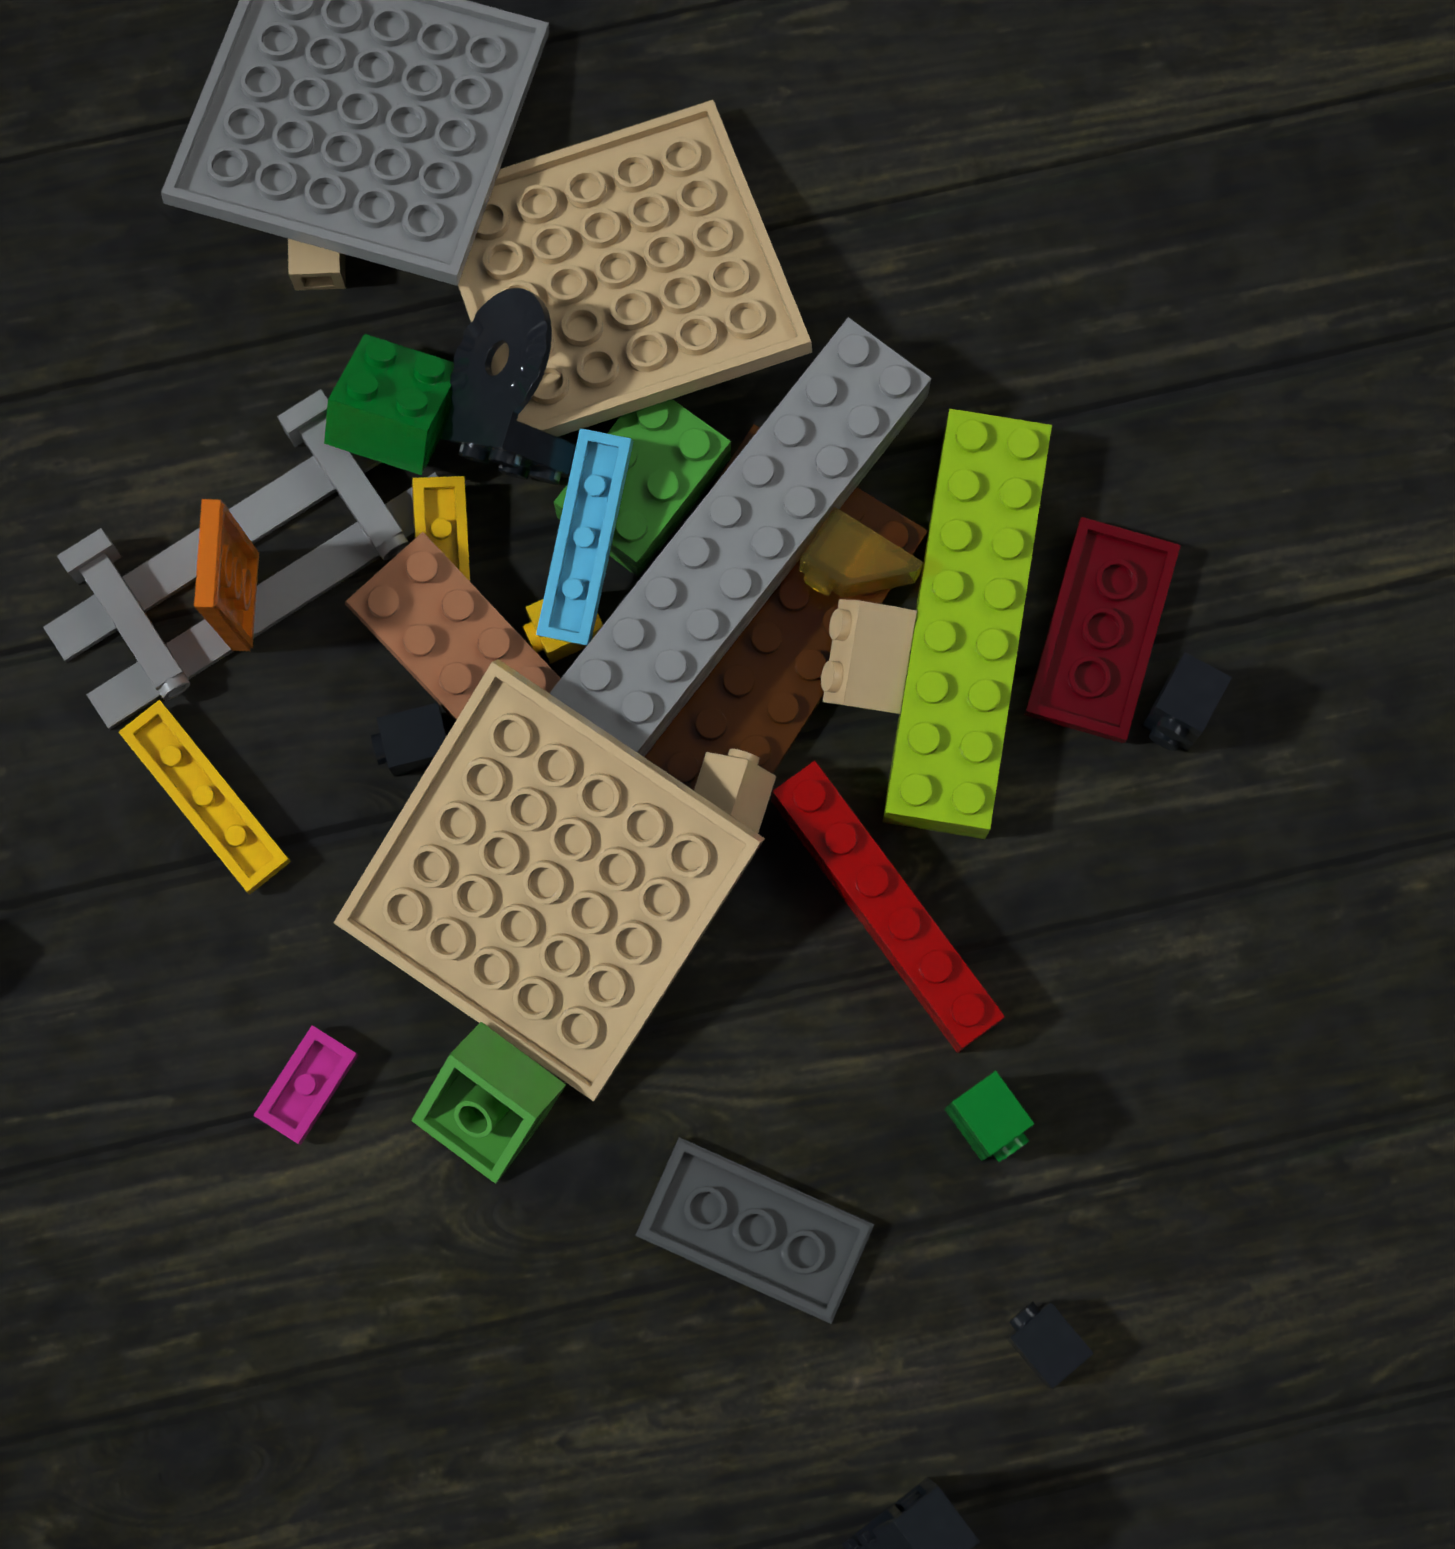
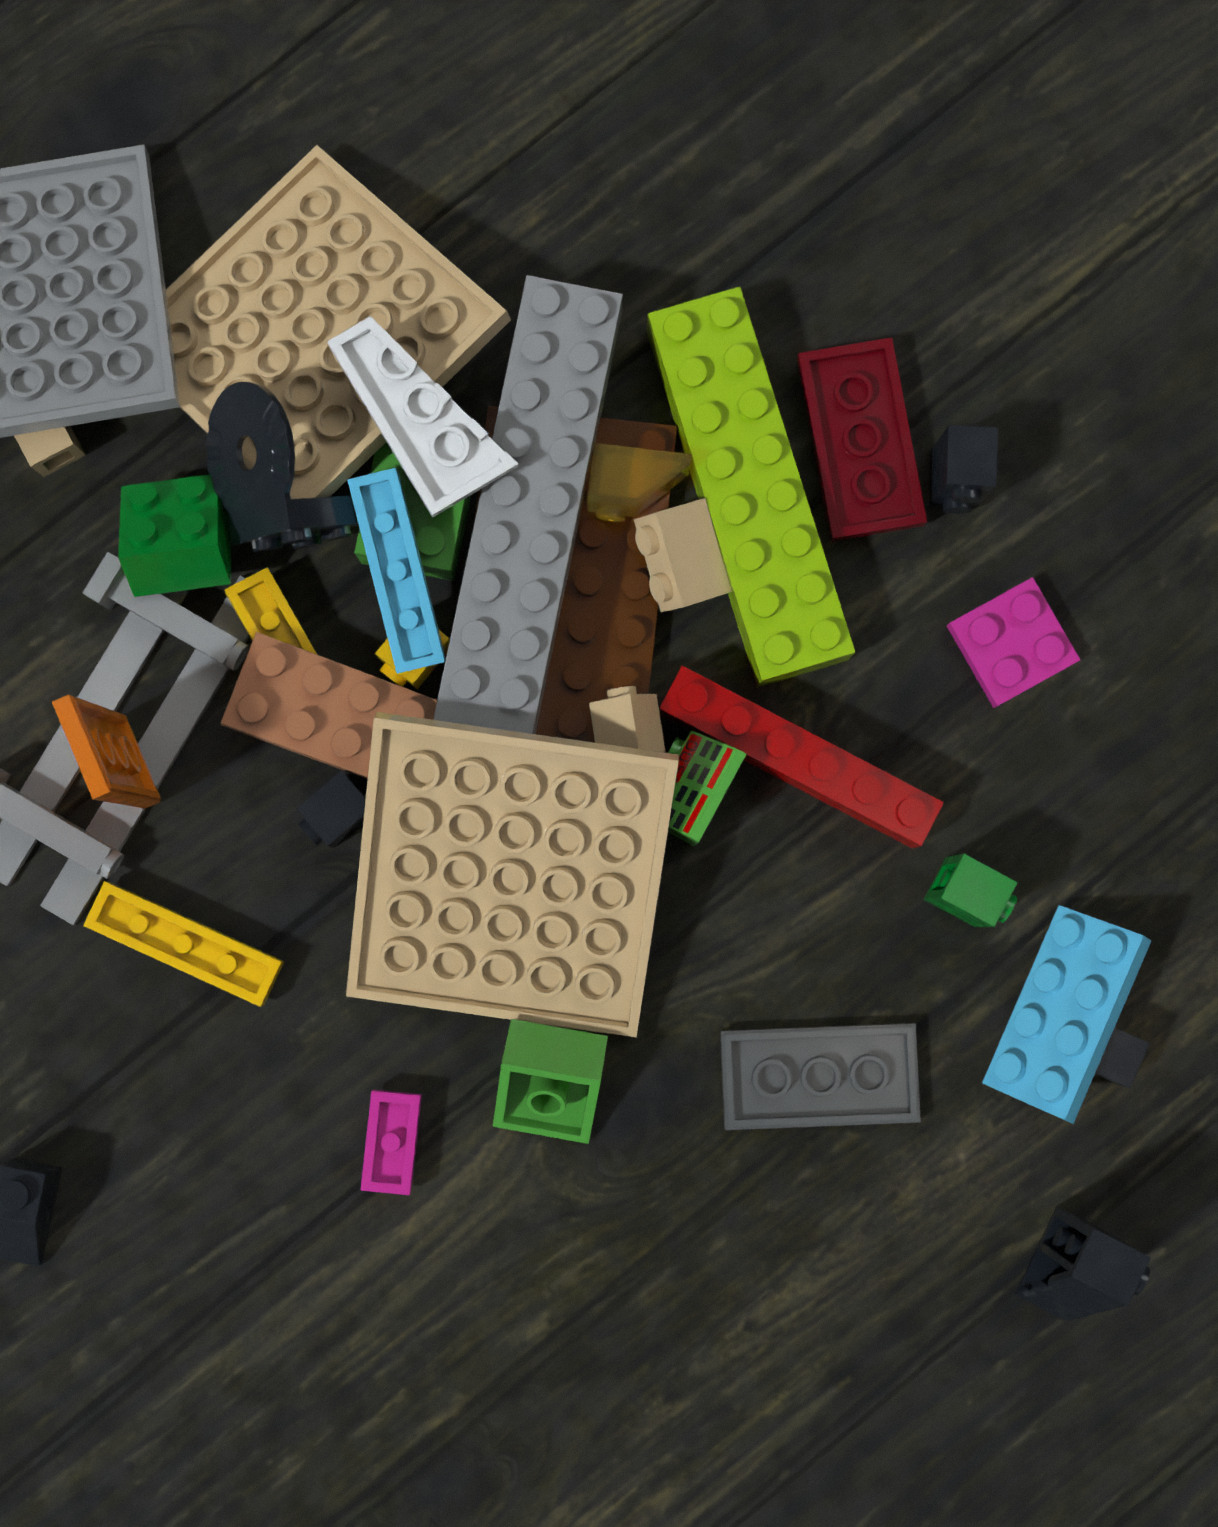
camera: 30 degrees left, 5 degrees up
none -> white wing [327,316,518,517]
none -> bright green slope [668,731,746,846]
none -> dark pink plate [947,577,1080,708]
none -> medium azure plate [982,905,1151,1124]

